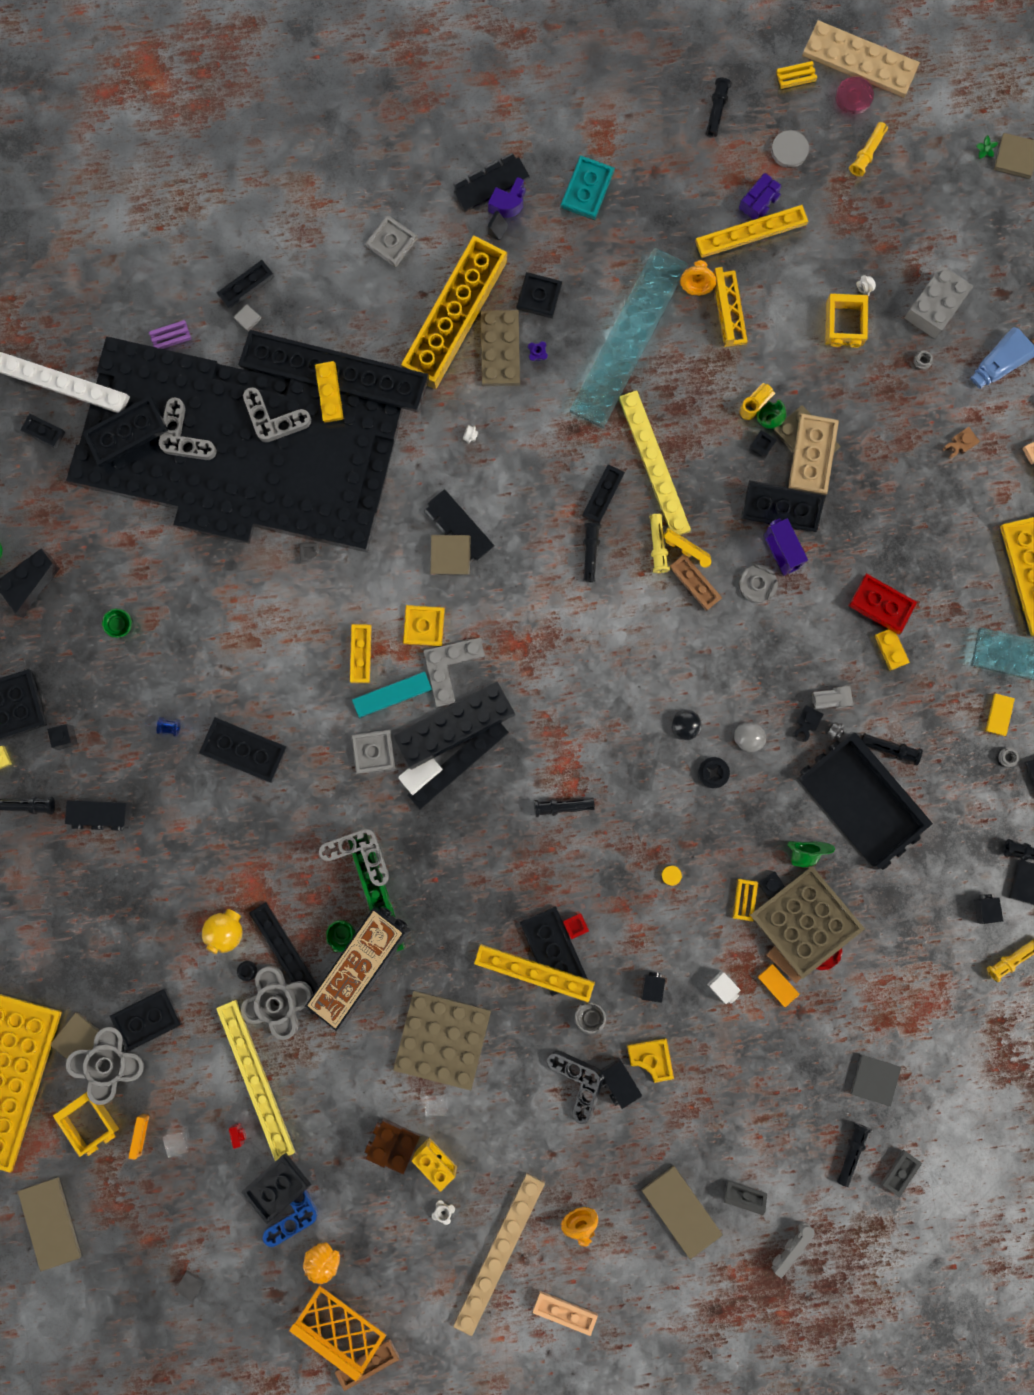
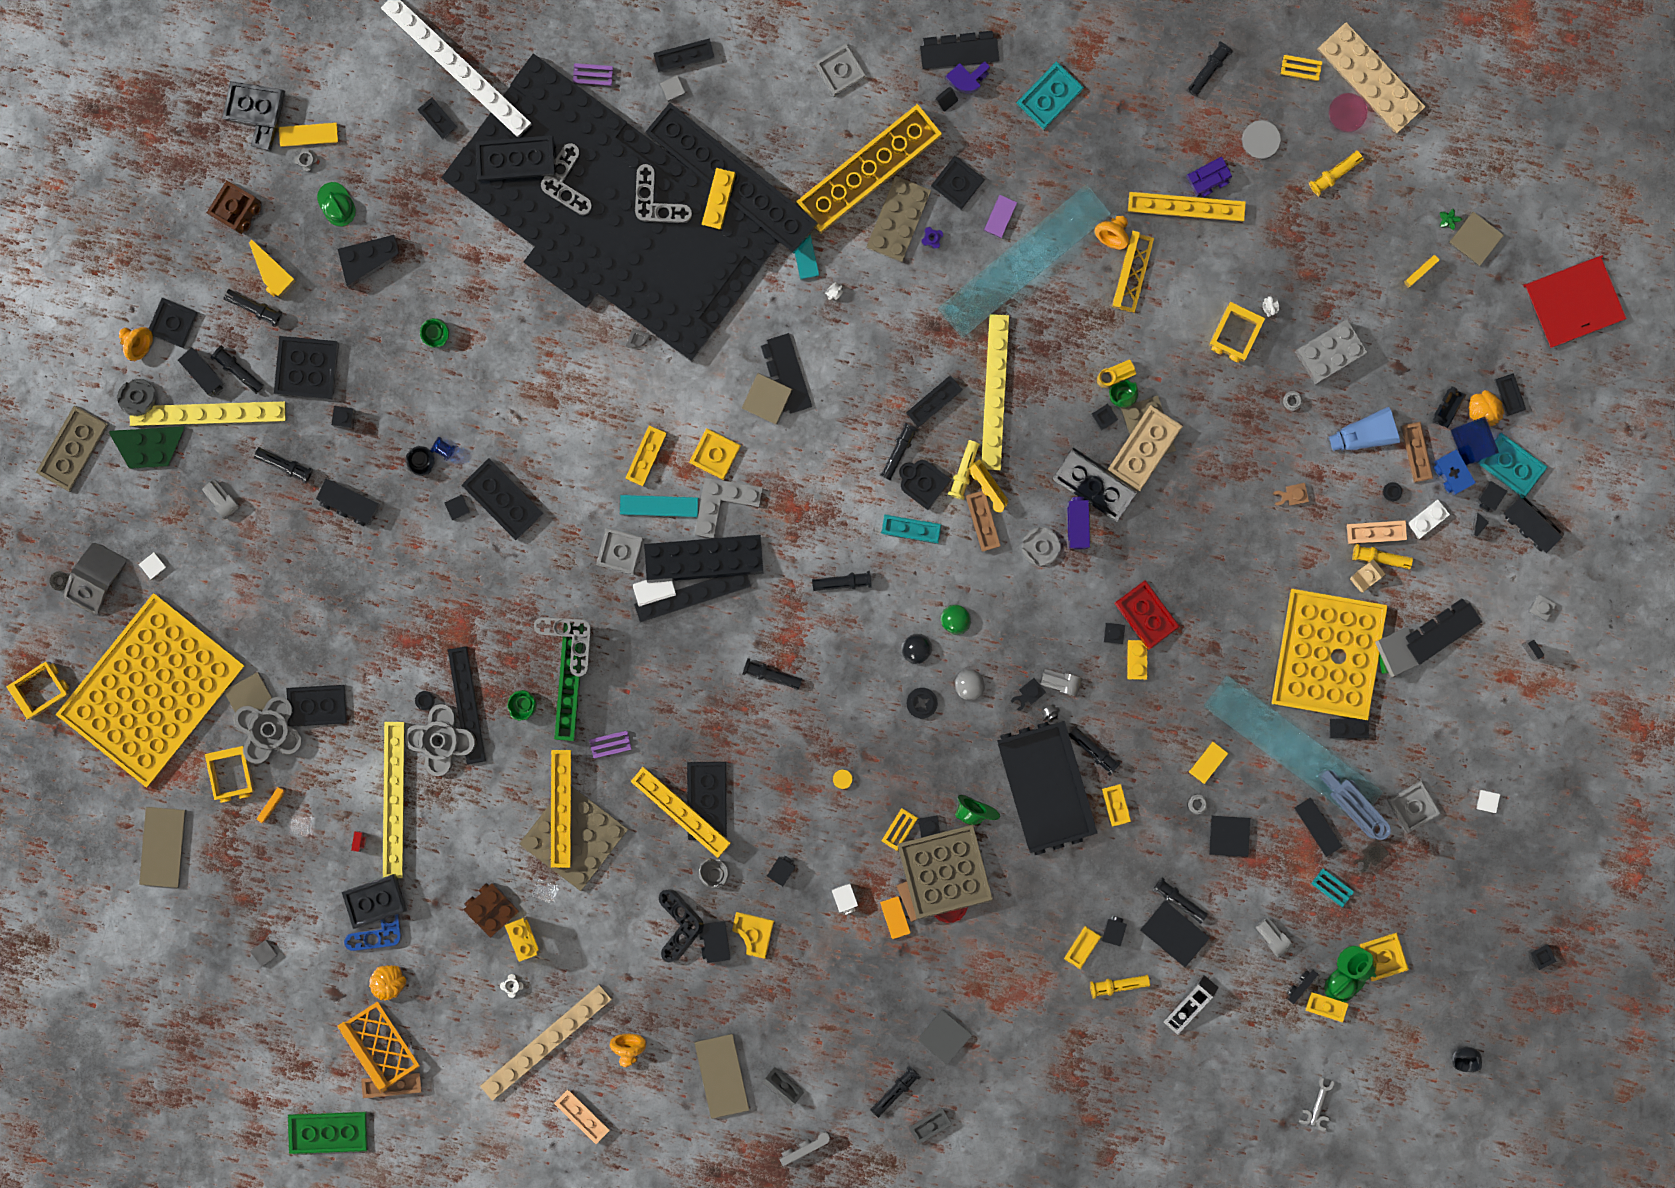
camera: 25 degrees right, 5 degrees up
yellow brick [202,909,243,954] -> none
brick [305,906,411,1031] -> none
red plate [563,913,589,940] -> none
none -> black hair [405,446,435,476]
none -> black tile [444,495,470,521]
none -> yellow plate [551,750,571,868]
none -> medium lavender tile [589,731,632,759]
none -> teal tile [795,234,819,280]
none -> black pin [812,571,872,591]
none -> teal tile [881,514,942,544]
none -> black plate [899,460,951,511]
none -> green hair [940,605,972,635]
none -> medium lavender tile [984,195,1017,238]
none -> yellow tile [1064,926,1101,969]
none -> yellow plate [1102,784,1131,827]
none -> black plate [1103,623,1125,644]
none -> yellow tile [1404,255,1439,288]

